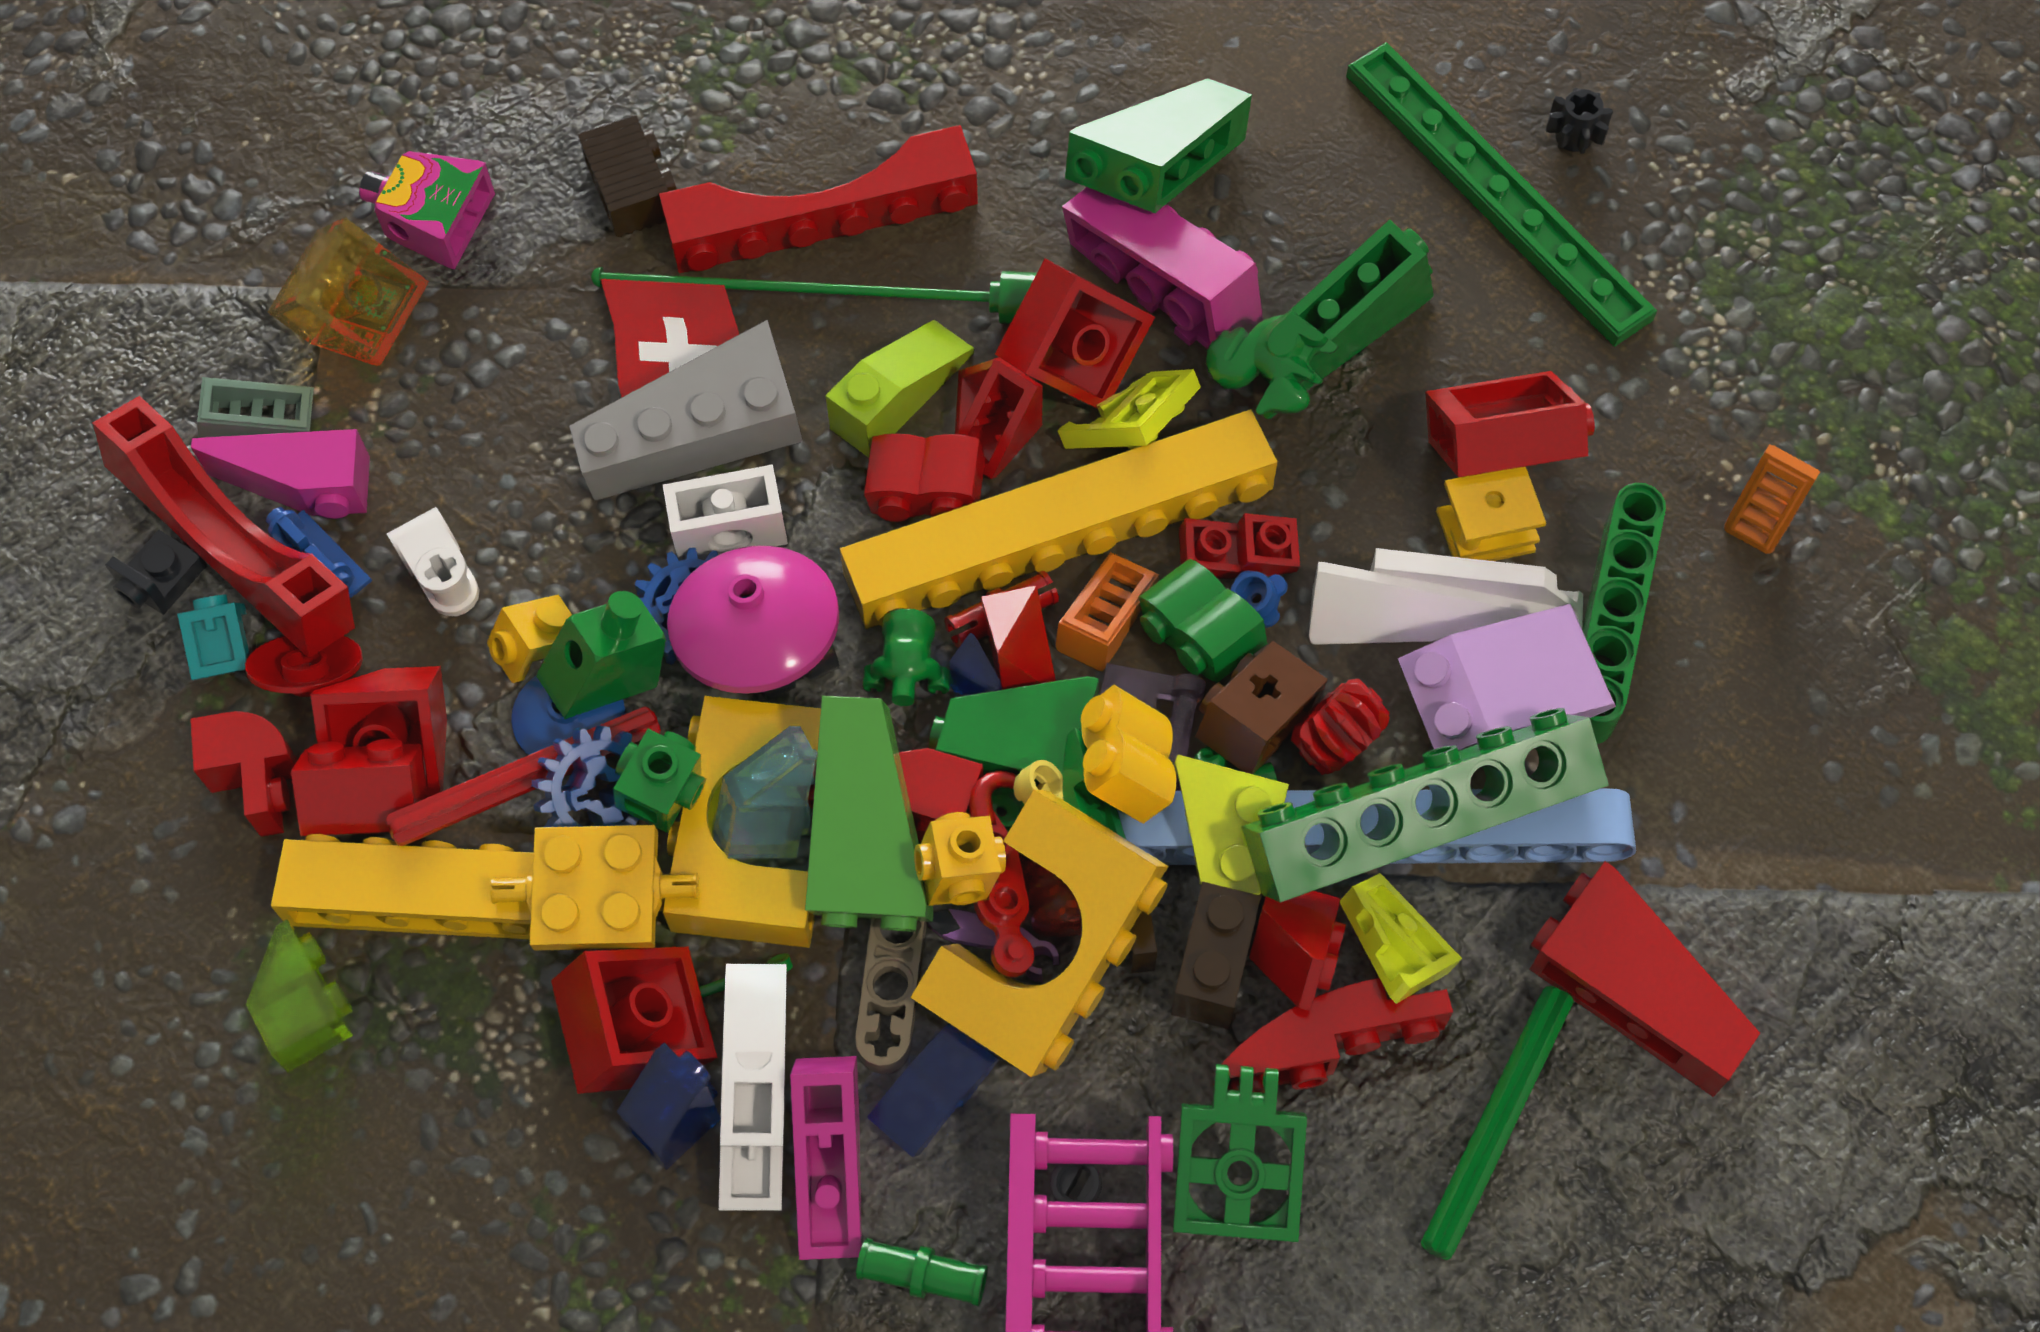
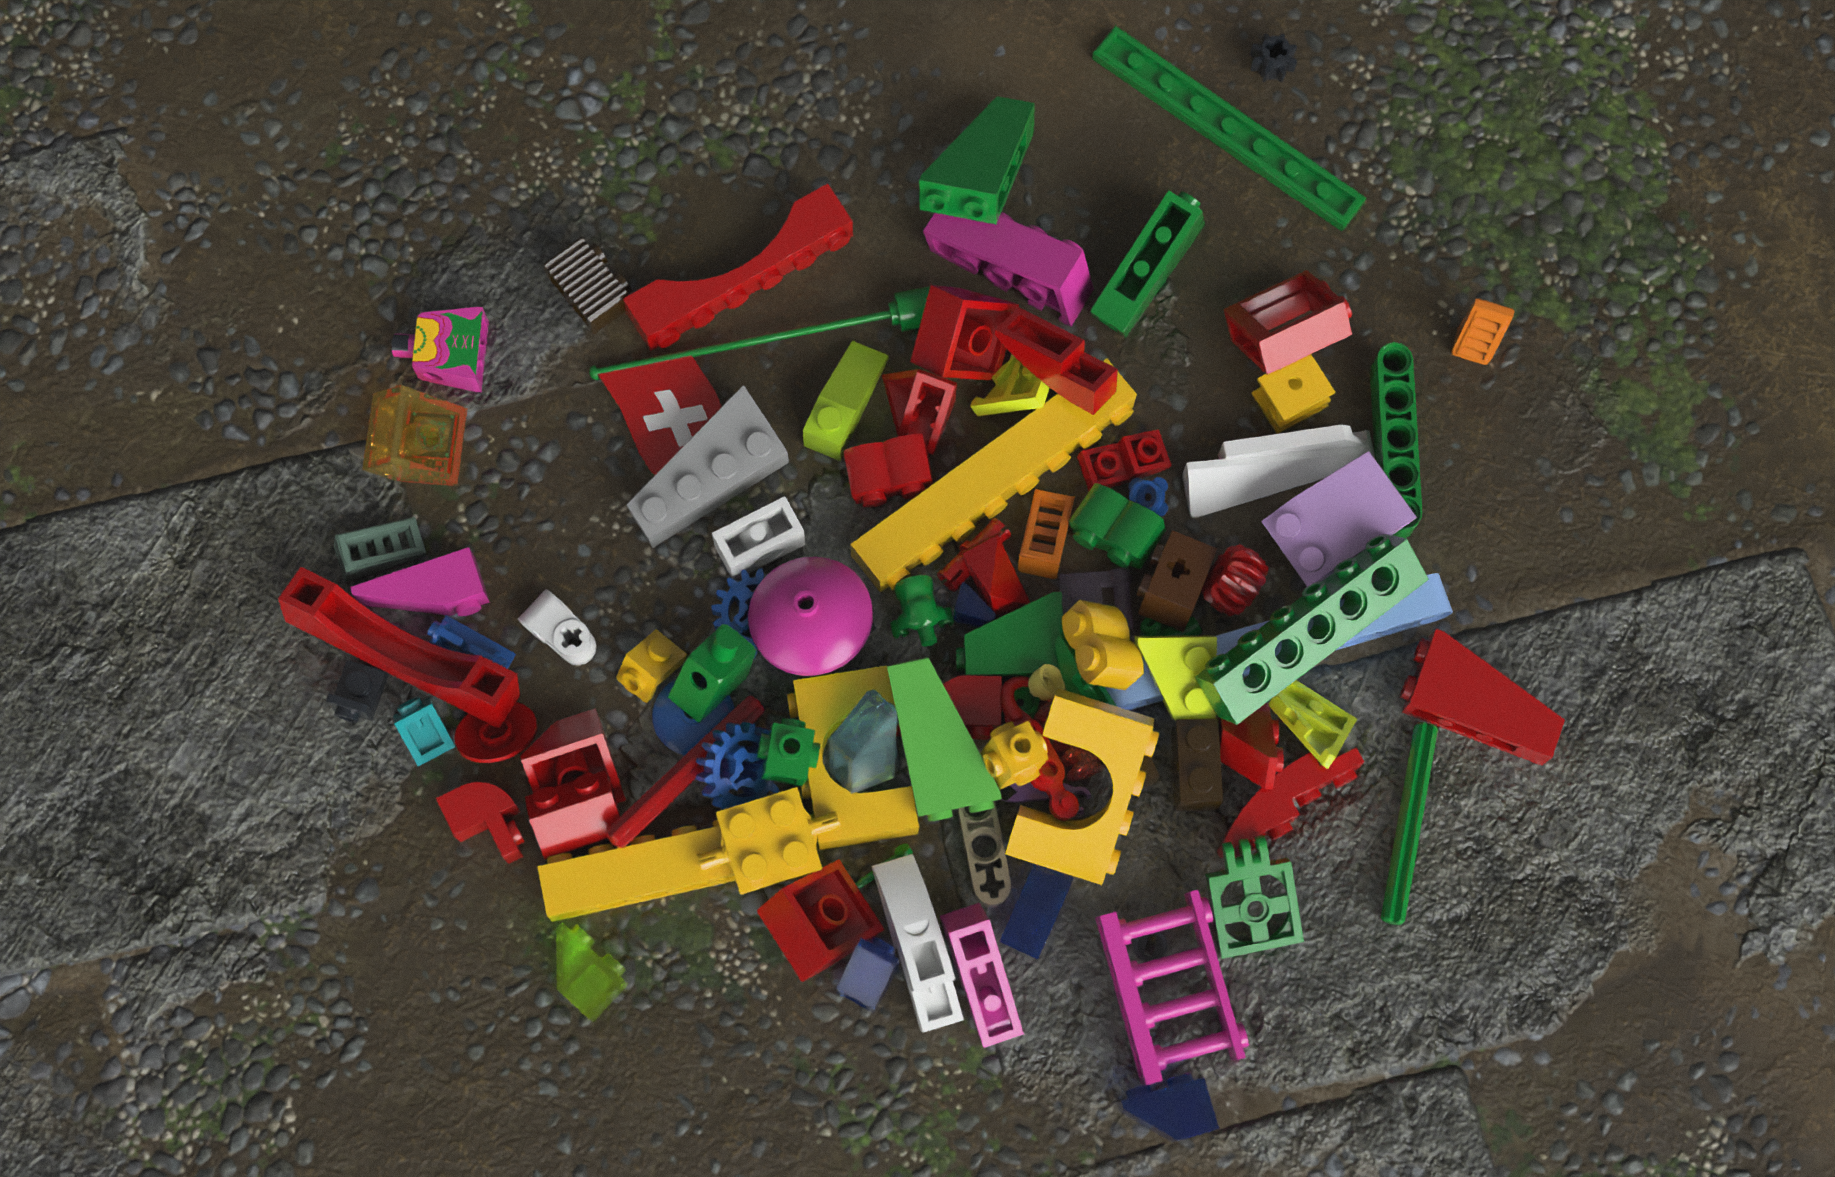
camera: 20 degrees left, 10 degrees up
green pin [856,1238,988,1307] -> none
green animal [1206,309,1339,419] -> none
none -> red slope [995,307,1118,415]

